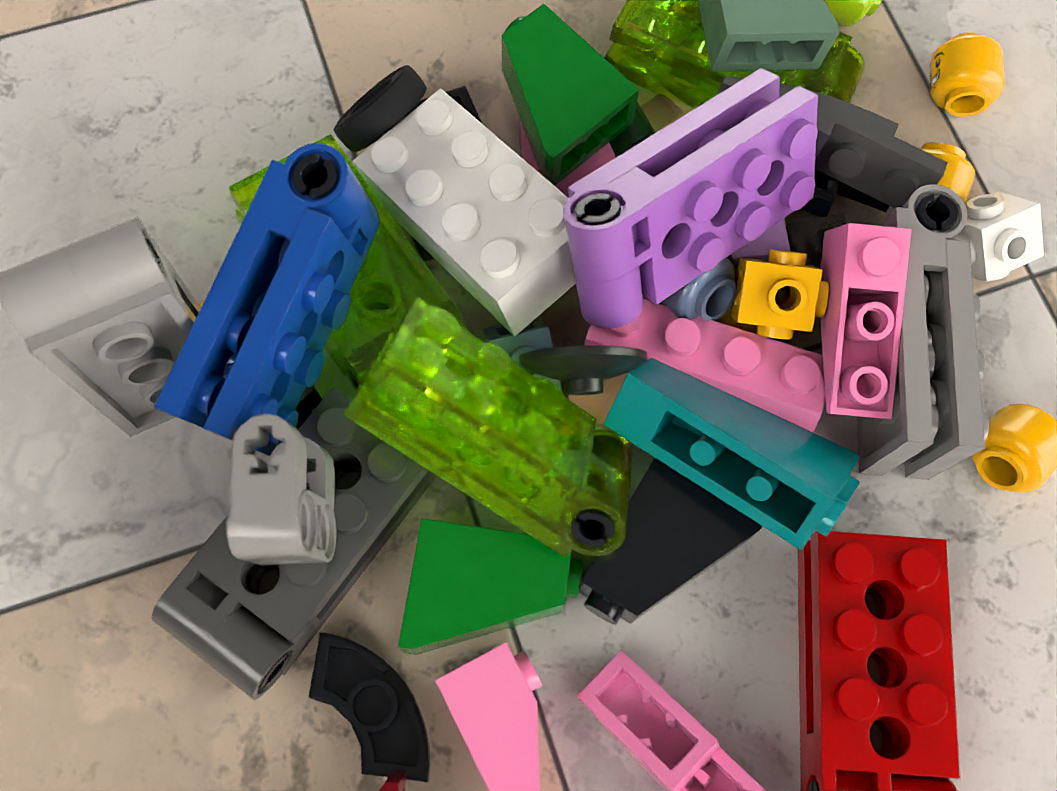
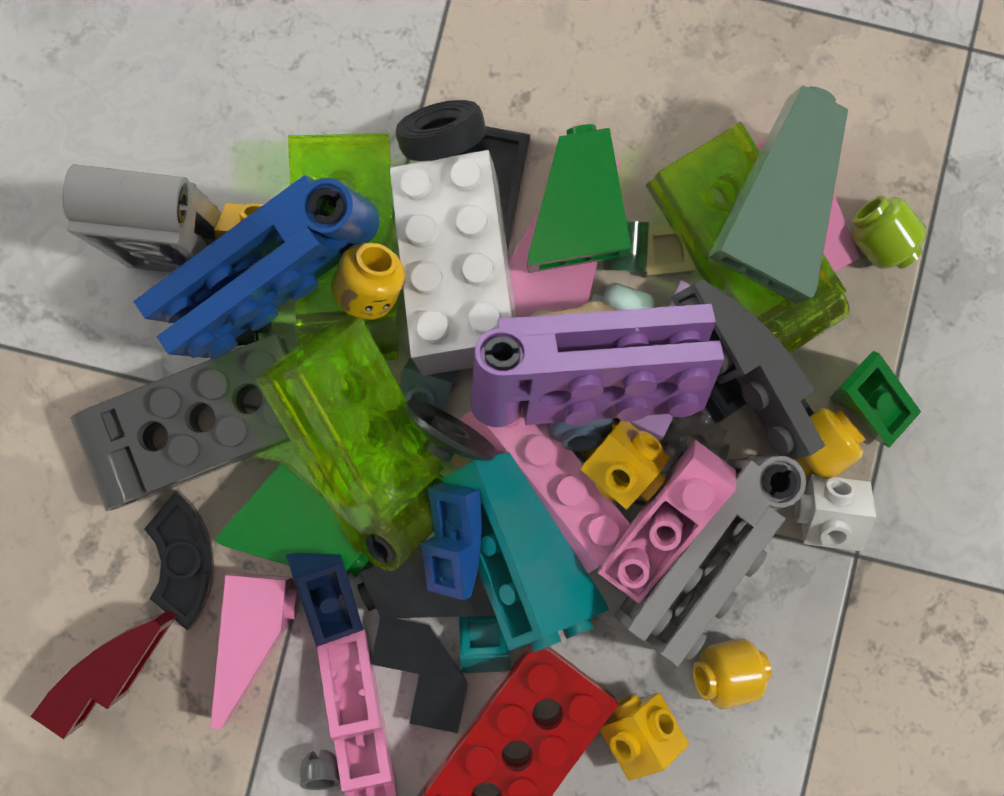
camera: 30 degrees right, 15 degrees up
light grey piece [227,414,336,565] -> none
yellow head [930,32,1005,117] -> none
none -> dark blue slope [286,553,364,647]
none -> yellow head [332,243,405,320]
none -> black tile [371,618,468,733]
none -> blue slope [421,482,482,601]
none -> teal slope [459,616,511,673]
none -> yellow brick [600,692,690,781]
none -> green slope [830,351,921,448]

